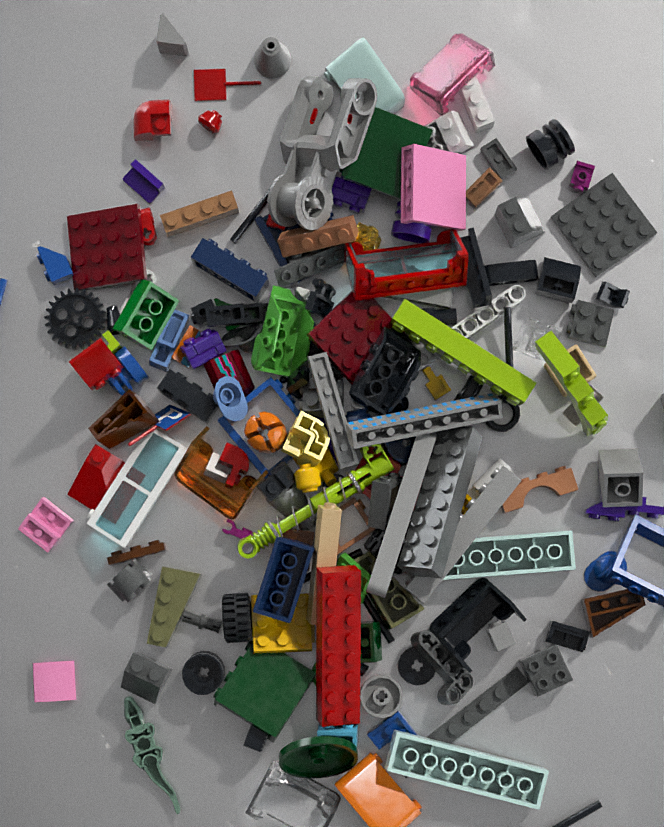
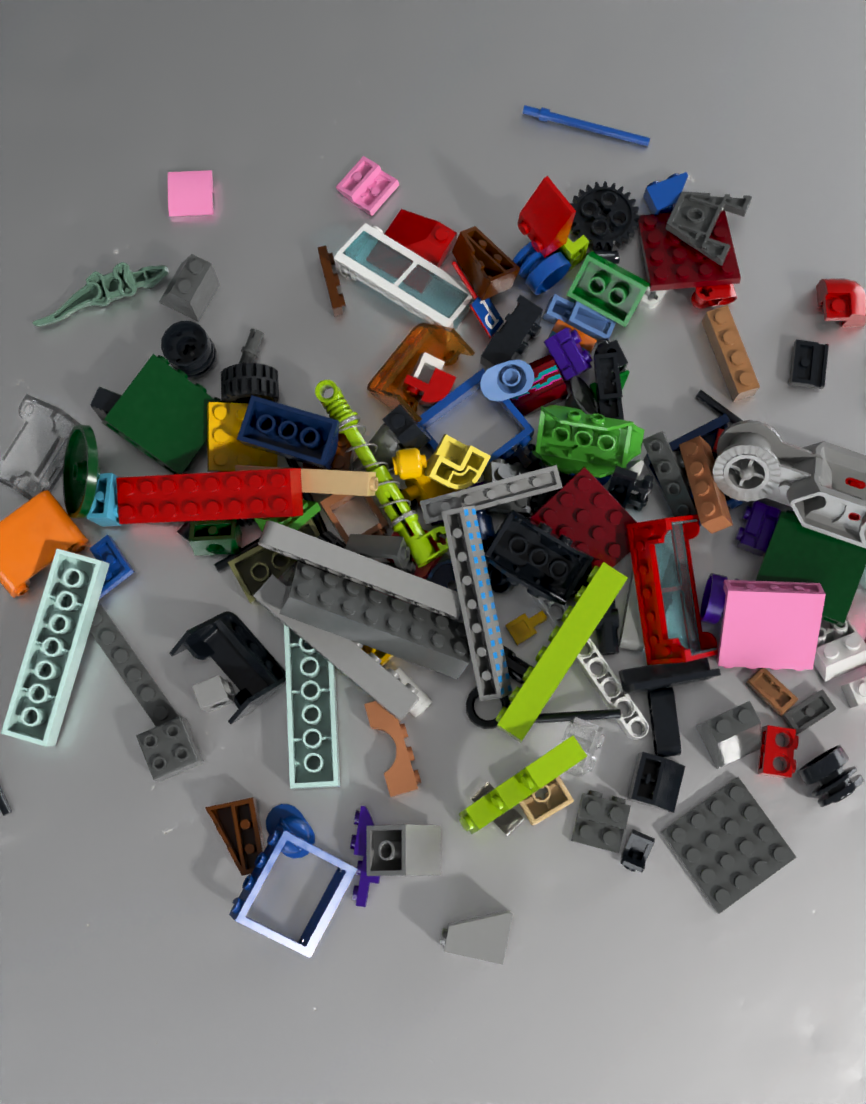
camera: 90 degrees right, 5 degrees down
dark grey brick [107,558,151,602] -> none
dark purple panel [123,159,165,204] -> none
olive wedge [147,567,202,647] -> none
dark blue brick [191,238,269,303] -> none
red cone [198,110,222,134] -> none
magenta plate [222,519,253,544] -> none
orange cylinder [244,412,287,454] -> none
clear yellow brick [352,222,382,251] -> none
light grey wheel [360,674,403,718] -> none
black plate [398,647,436,685] -> none
dark grey beam [410,630,474,705] -> none
black hinge [545,621,590,652] -> none
magenta brick [569,160,595,192] -> none
none -> dark grey wing [666,192,752,265]
none -> red brick [757,725,799,778]
none -> black plate [790,339,829,389]

